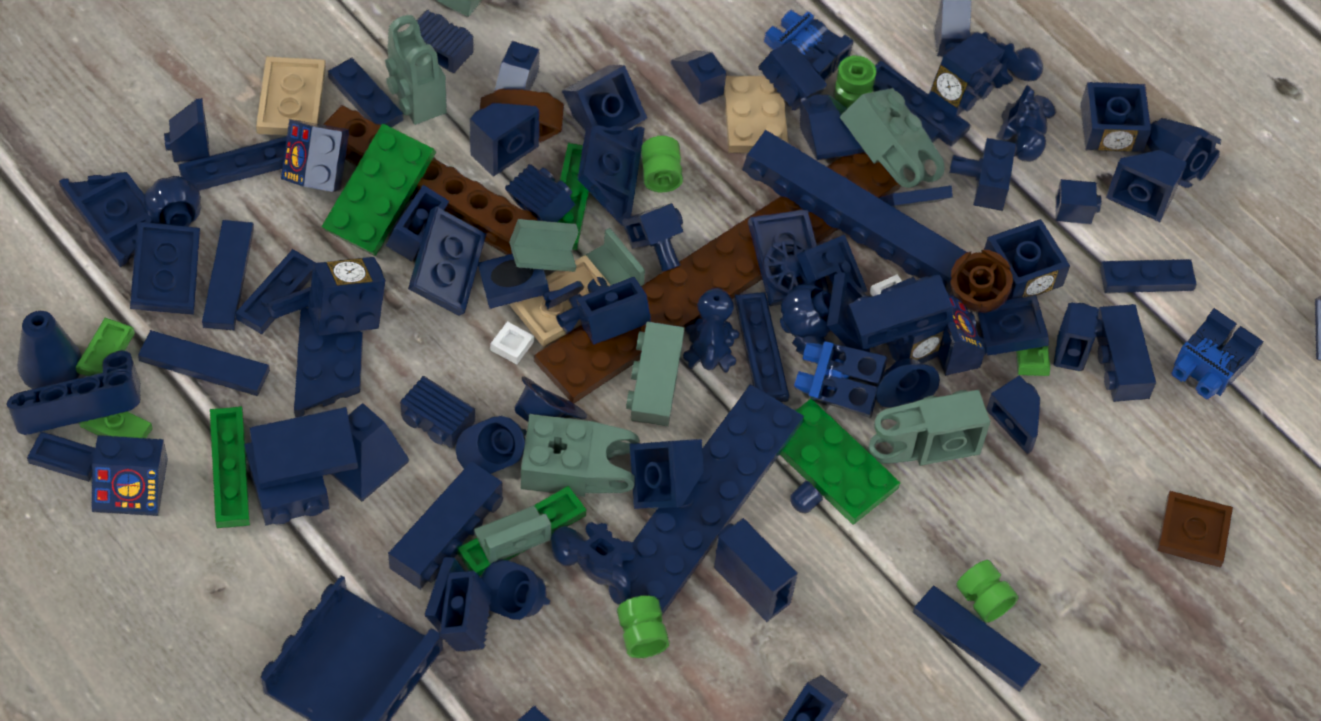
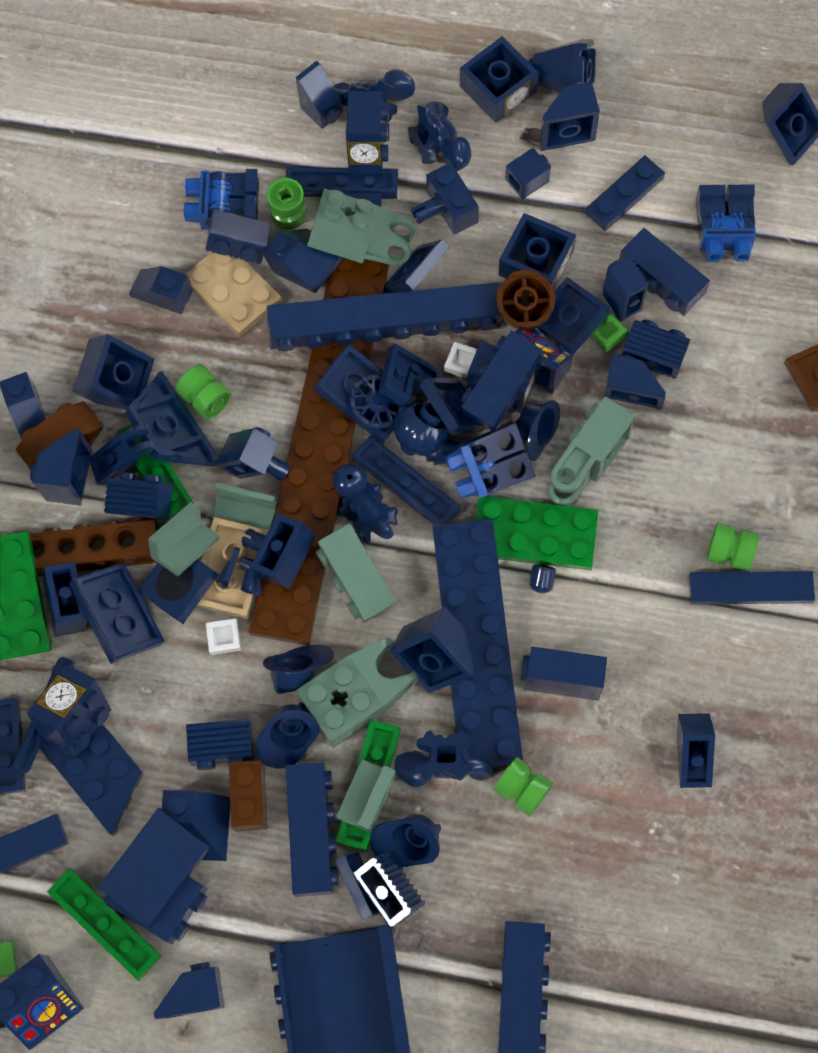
camera: 30 degrees left, 15 degrees up
none -> dark blue hinge [88,423,155,485]
none -> dark blue slope [154,962,225,1020]
none -> reddish brown brick [229,761,268,832]
none -> dark blue brick [622,320,691,379]

